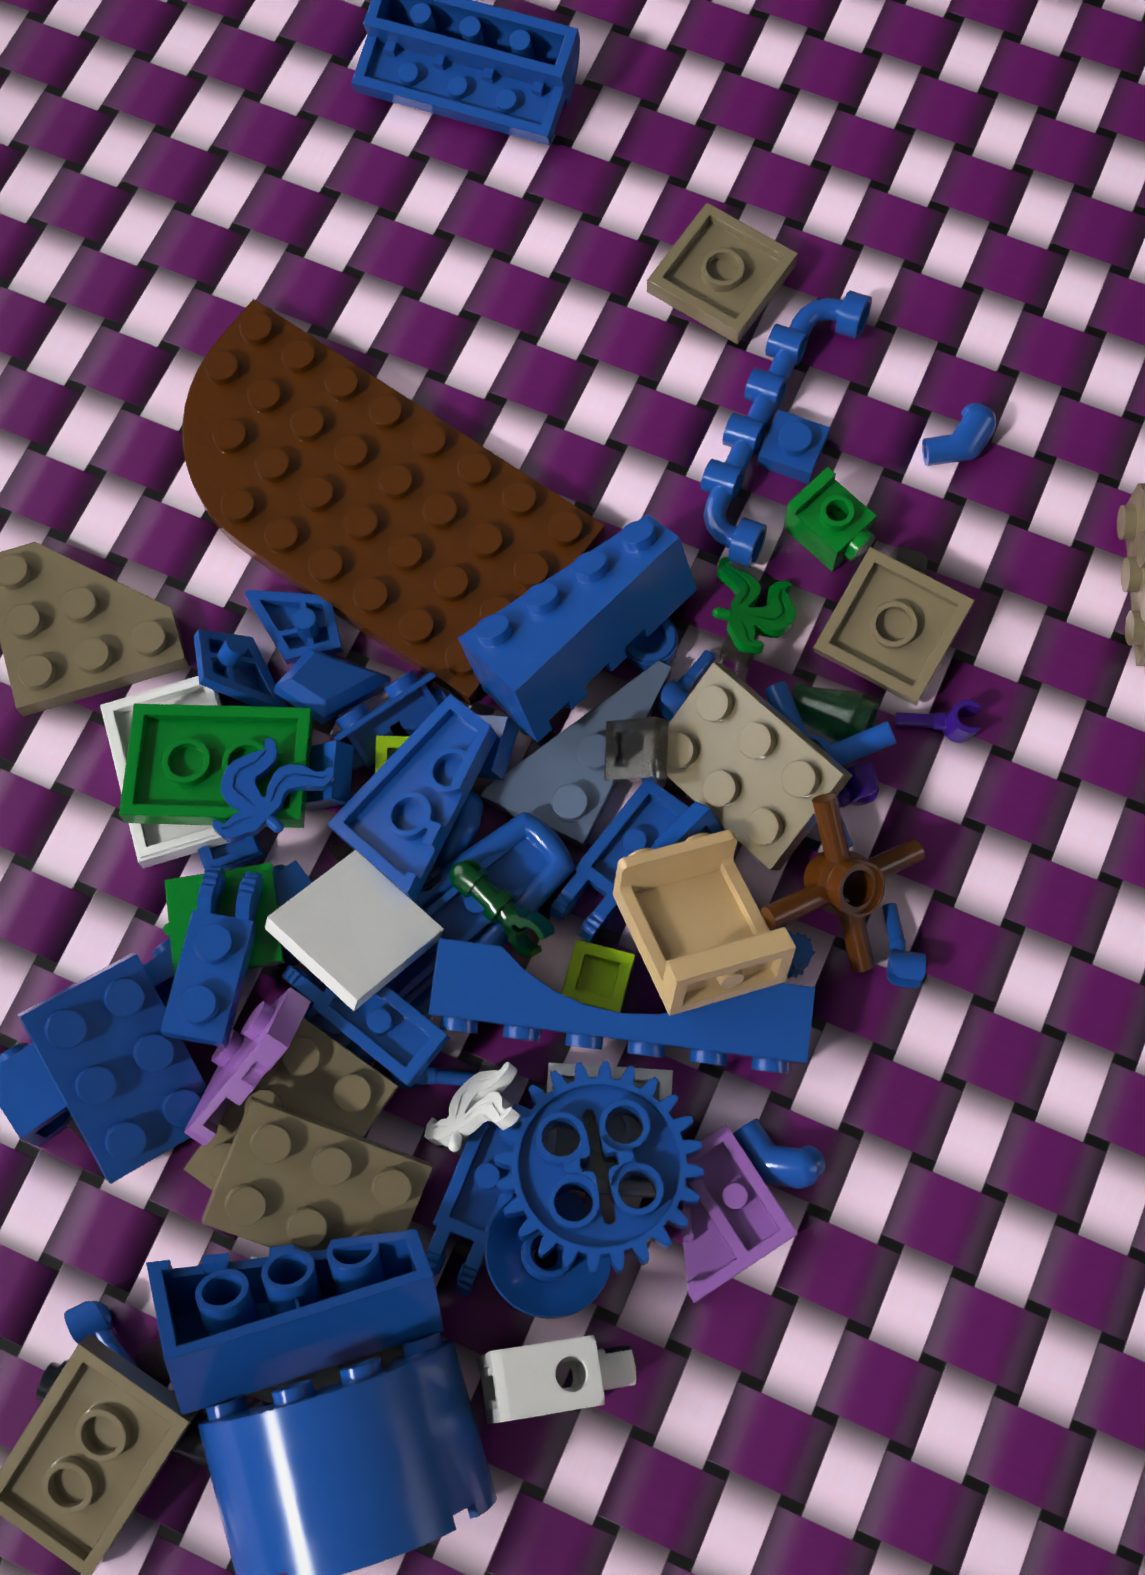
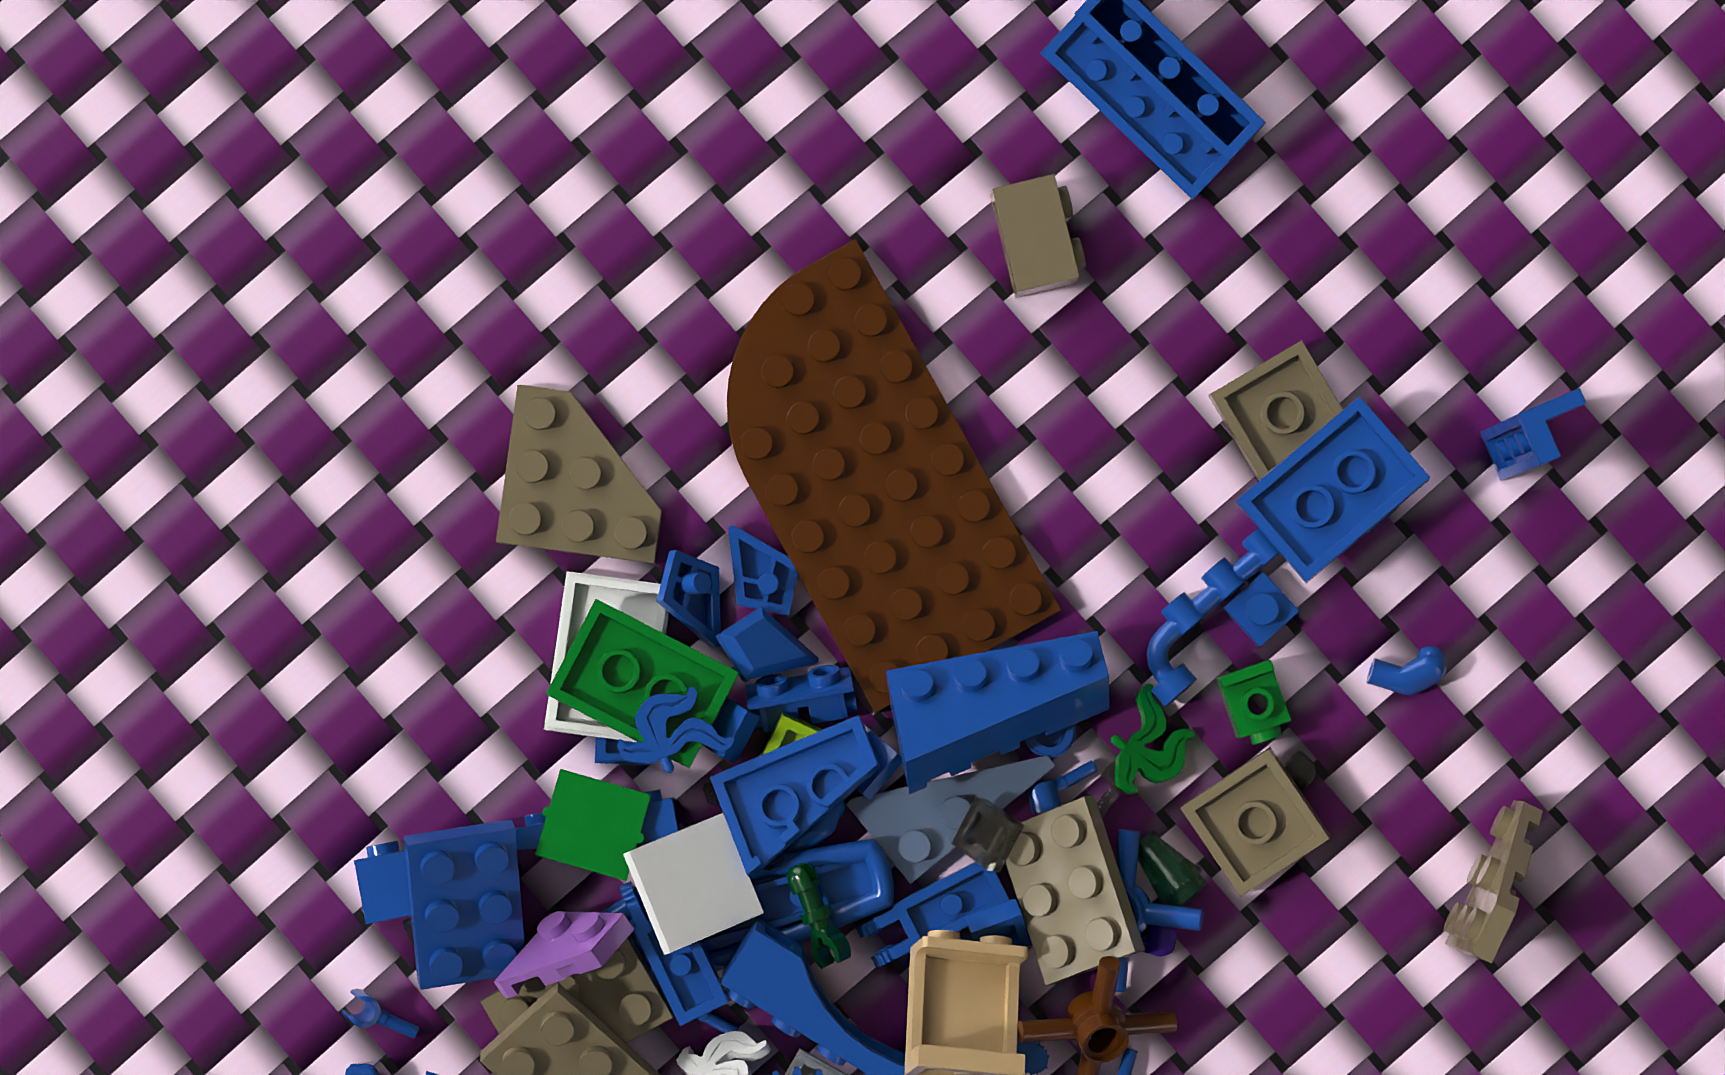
camera: 20 degrees right, 15 degrees up
blue hinge [160,865,263,1048] -> none
lime tile [561,939,635,1013] -> none
dark purple hand [895,700,981,743] -> none
none -> blue hand [341,989,419,1039]
none -> dark tan brick [990,174,1086,298]
none -> blue plate [1236,396,1430,584]
none -> blue fence [1480,388,1586,481]

